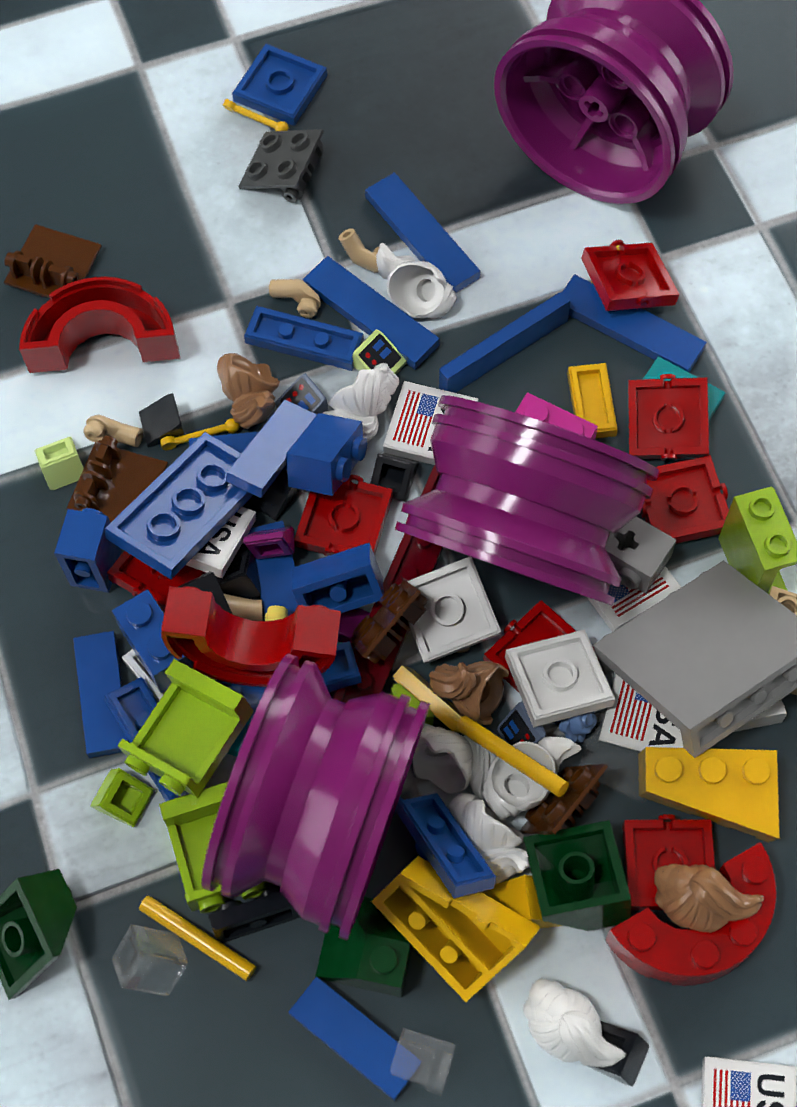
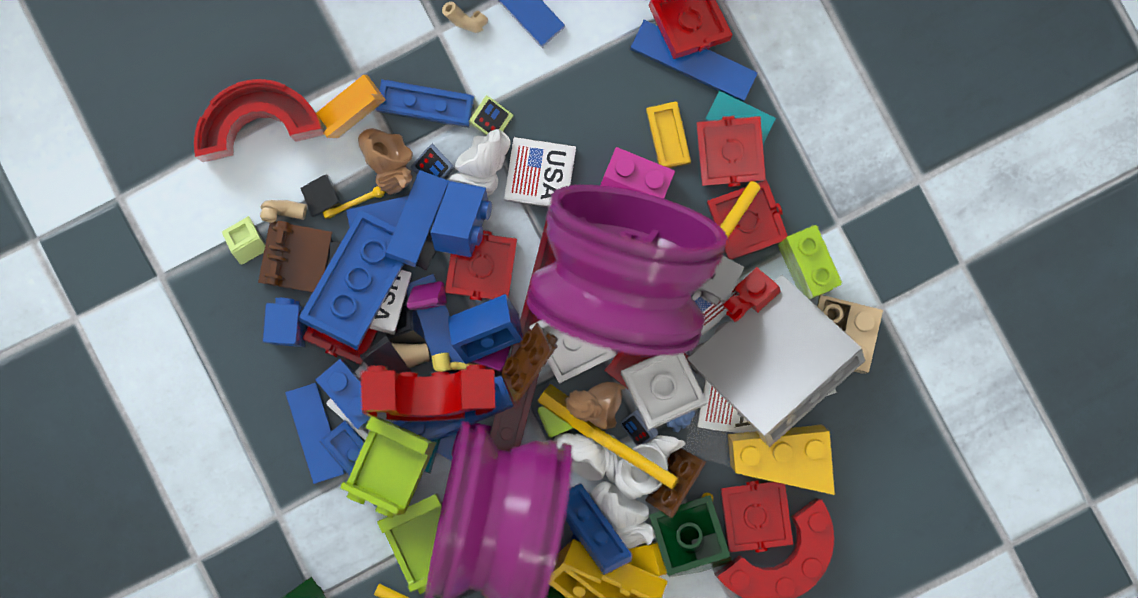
camera: 10 degrees left, 20 degrees up
reddish brown hinge [4,224,102,298] -> none
lime slope [90,768,155,827] -> none
tan arm [269,279,321,318] -> none
blue tile [303,255,440,370] -> none
black slope [370,453,419,501] -> none
white hair [376,243,457,319] -> none
blue tile [439,292,570,393] -> none
medium nougat hair [654,863,764,932] -> none
none -> light orange panel [316,74,386,138]
none -> yellow bar [720,181,760,239]
none -> red plate [723,267,781,322]

